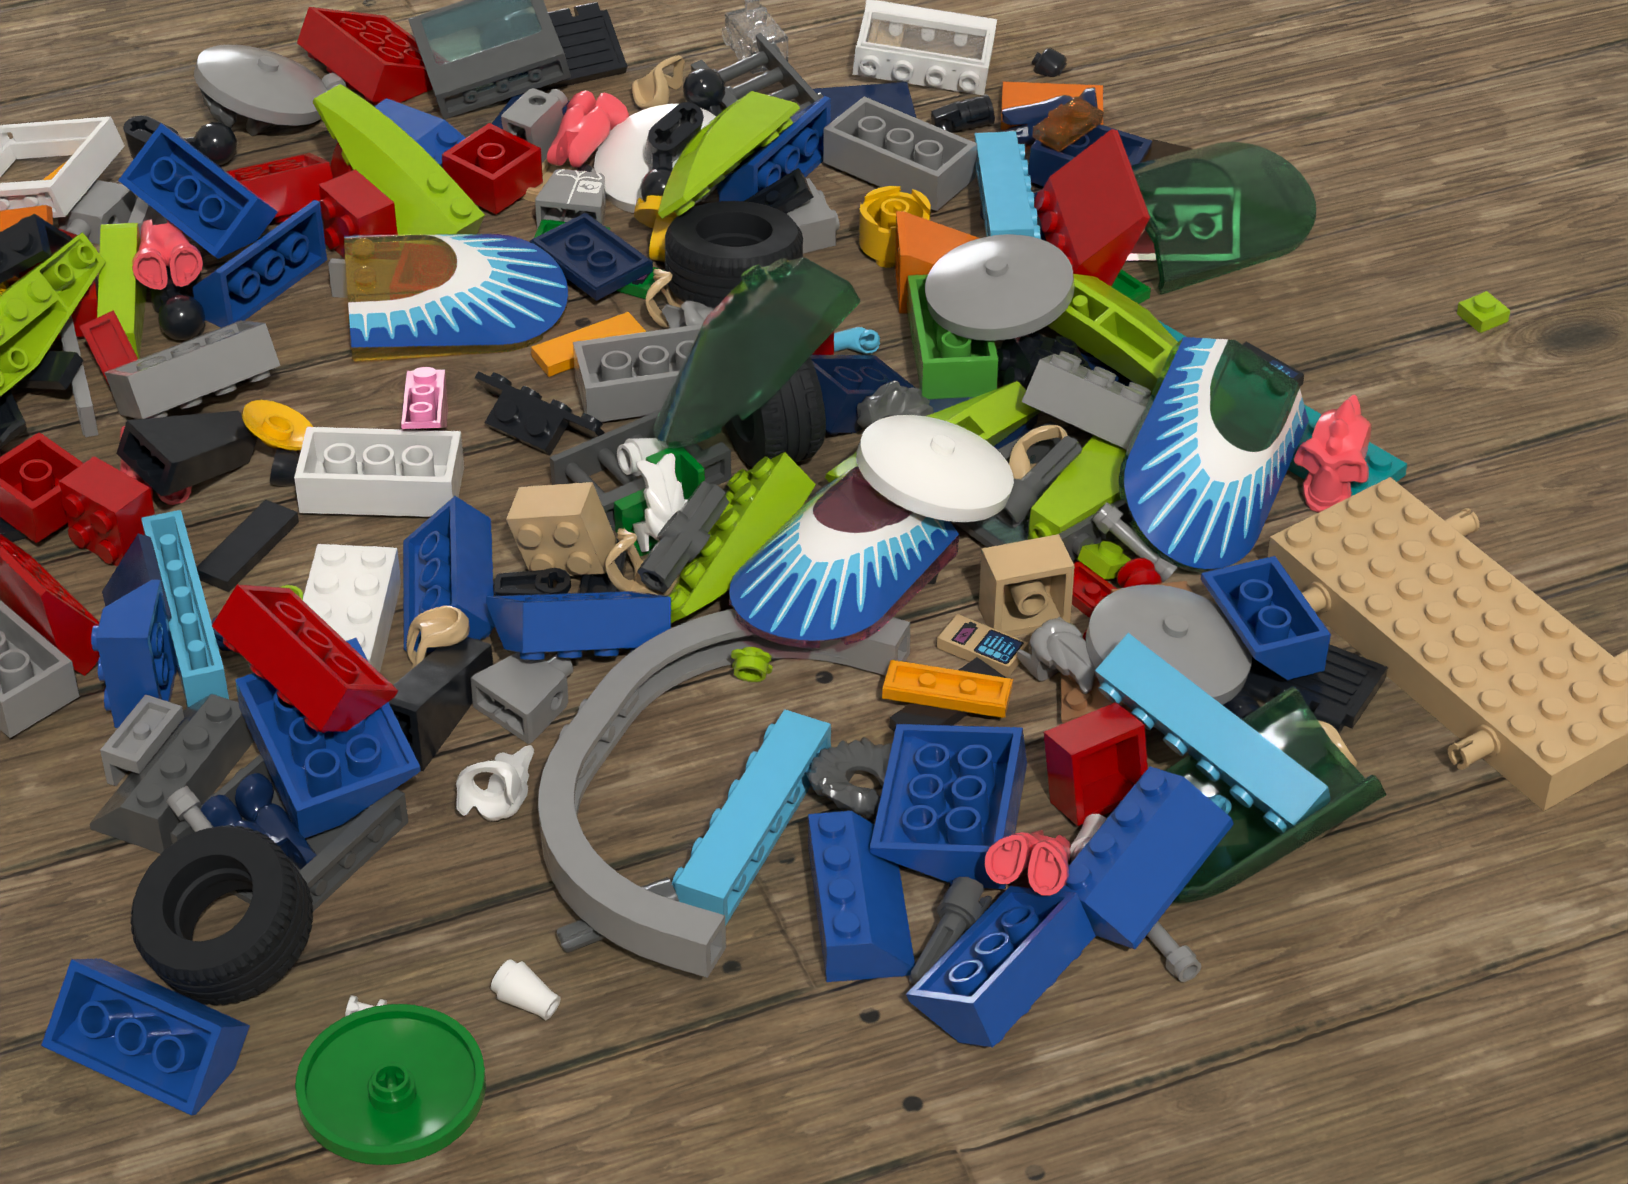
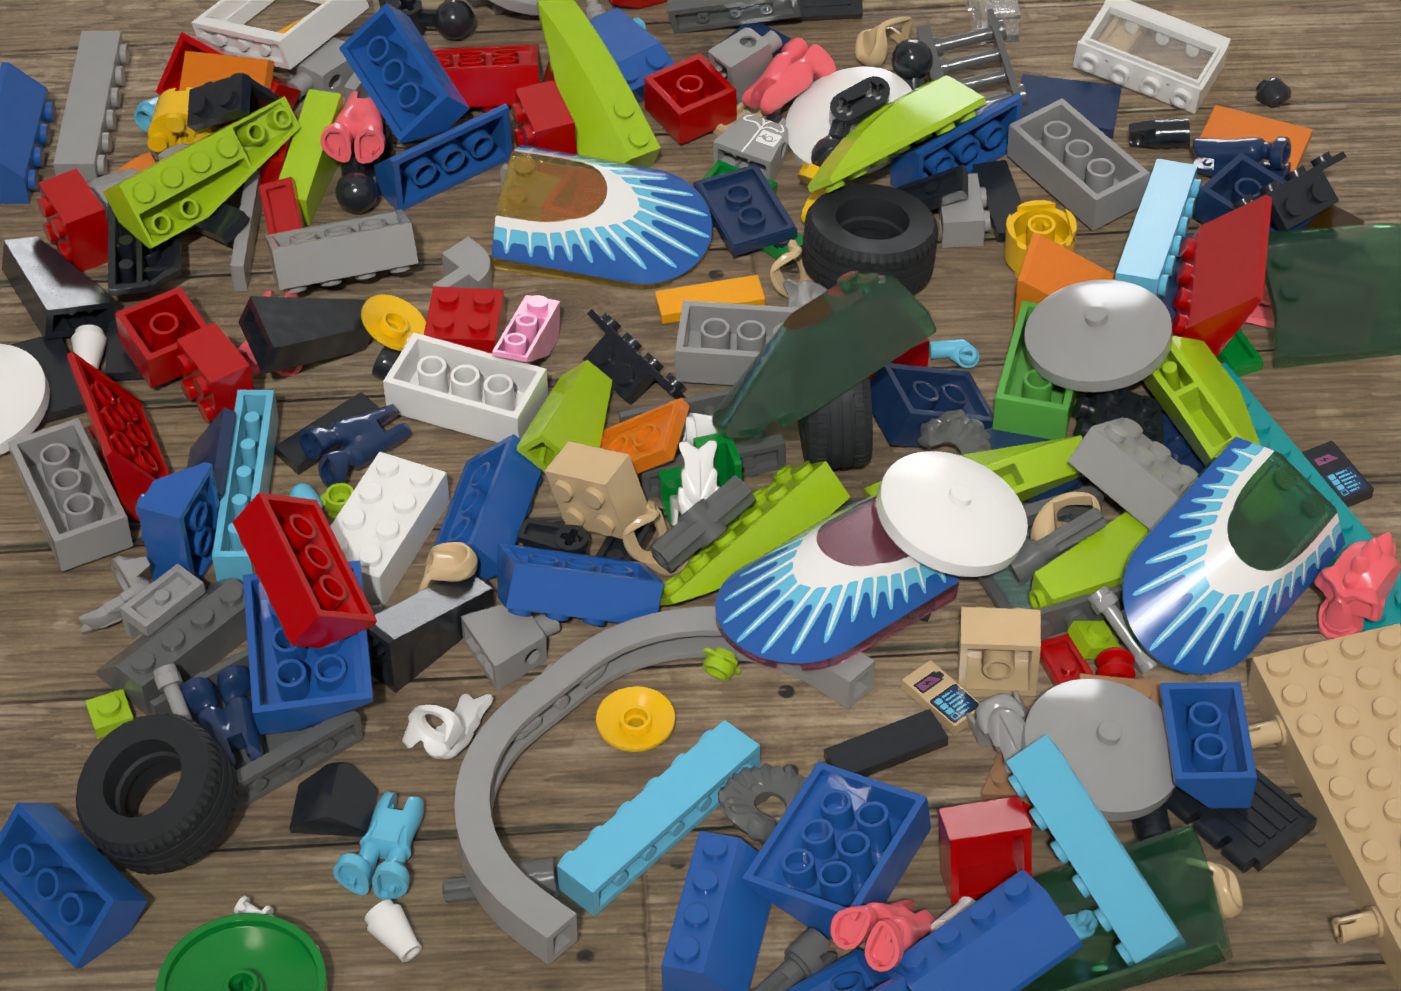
camera: 20 degrees right, 5 degrees up
light orange tile [882,660,1013,718] -> none
clear orange hinge [1032,97,1104,152] -> none
none -> light grey hair [79,555,151,634]
none -> lime plate [85,689,134,739]
none -> black slope [290,762,378,837]
none -> dark blue piece [299,404,412,488]
none -> medium azure piece [333,791,424,900]
none -> red piece [424,286,506,354]
none -> light grey brick [433,236,493,289]
none -> lime slope [516,360,613,472]
none -> yellow dish [596,686,675,752]
none -> orange tile [600,398,690,474]
none -> black tile [972,160,1022,242]
none -> black bracket [1233,151,1347,233]

